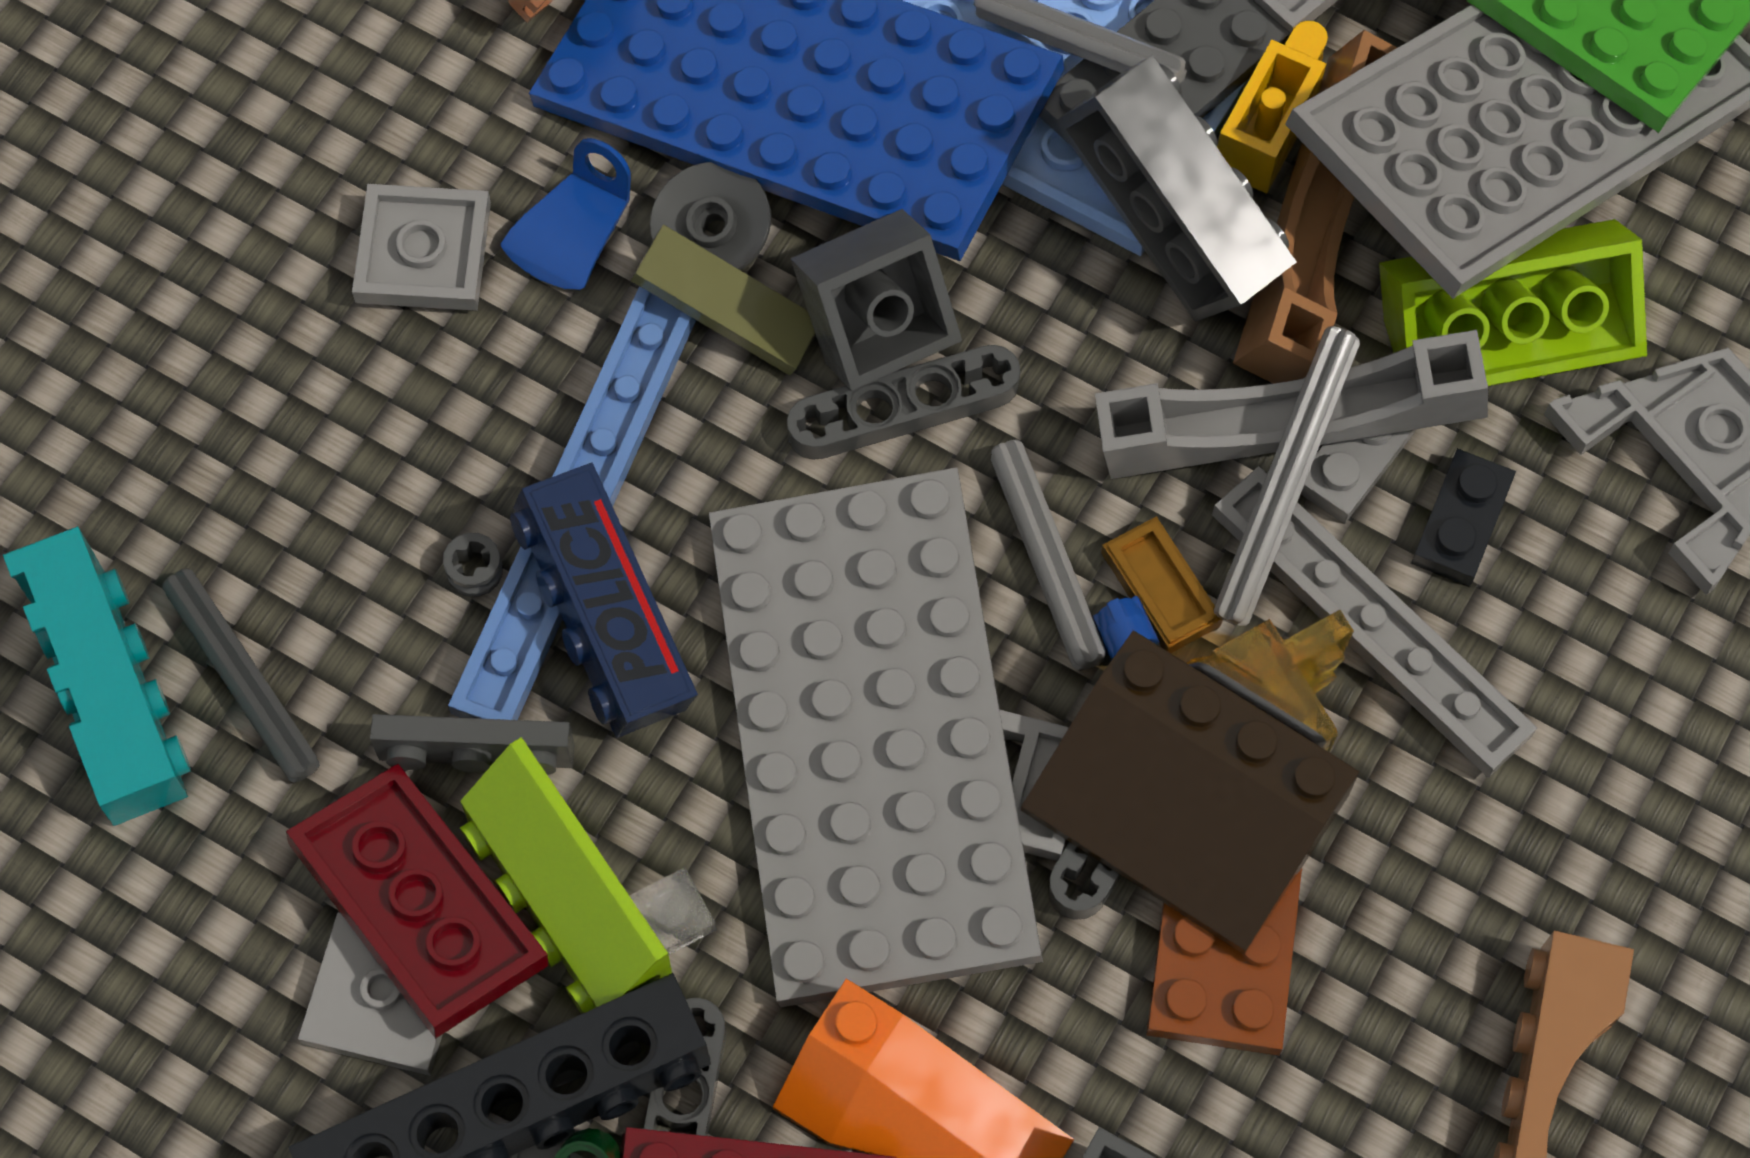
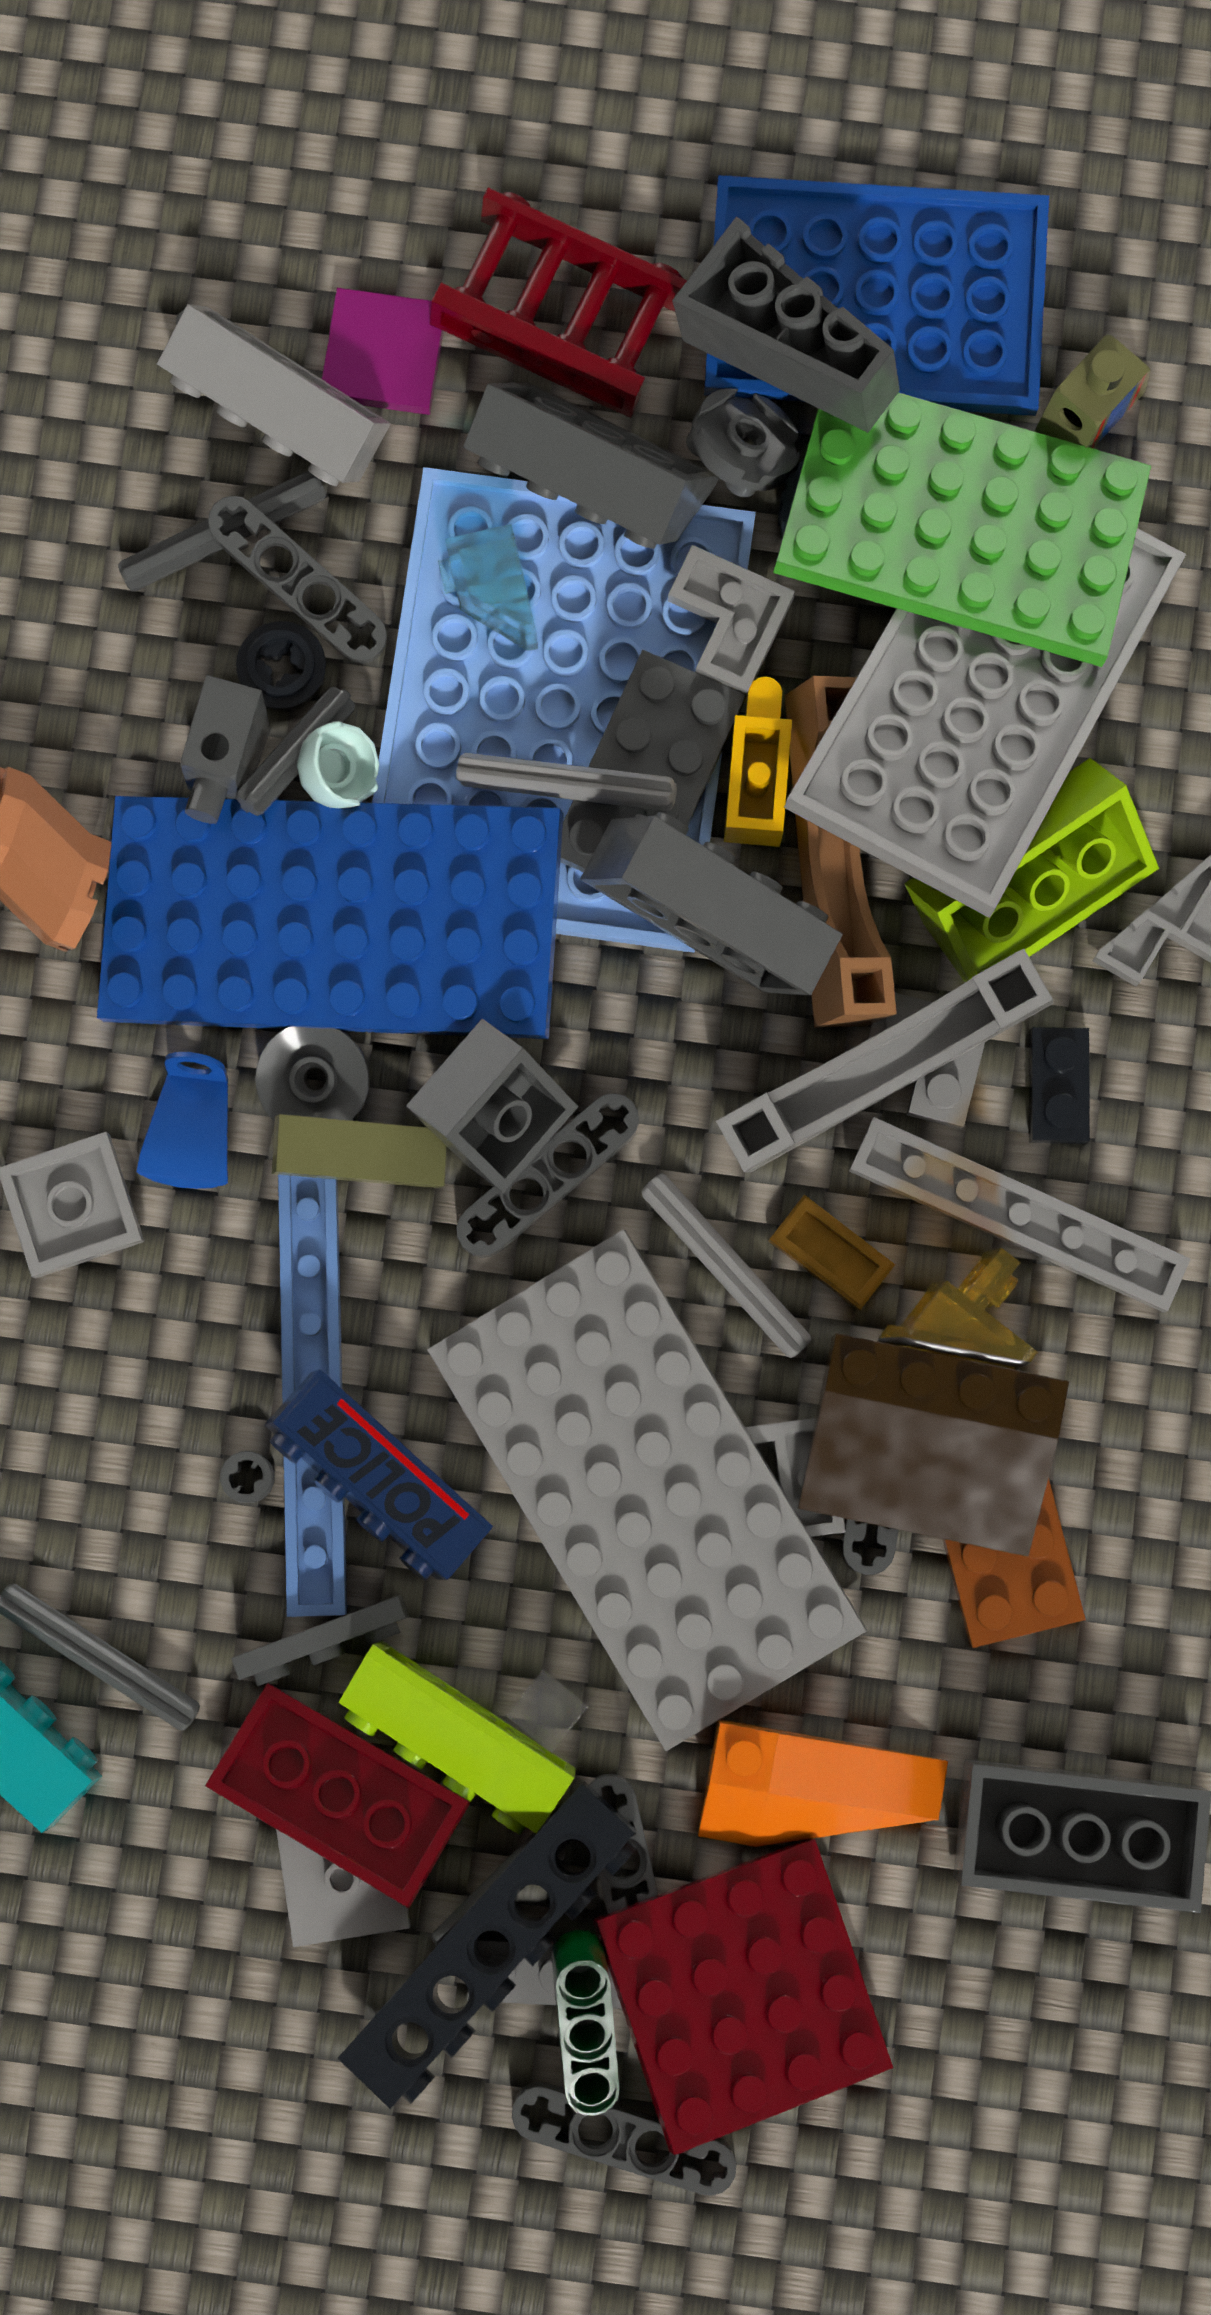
camera: 20 degrees left, 15 degrees up
blue hose [1092,596,1159,661] -> none
light grey axle [1214,326,1360,626] -> none

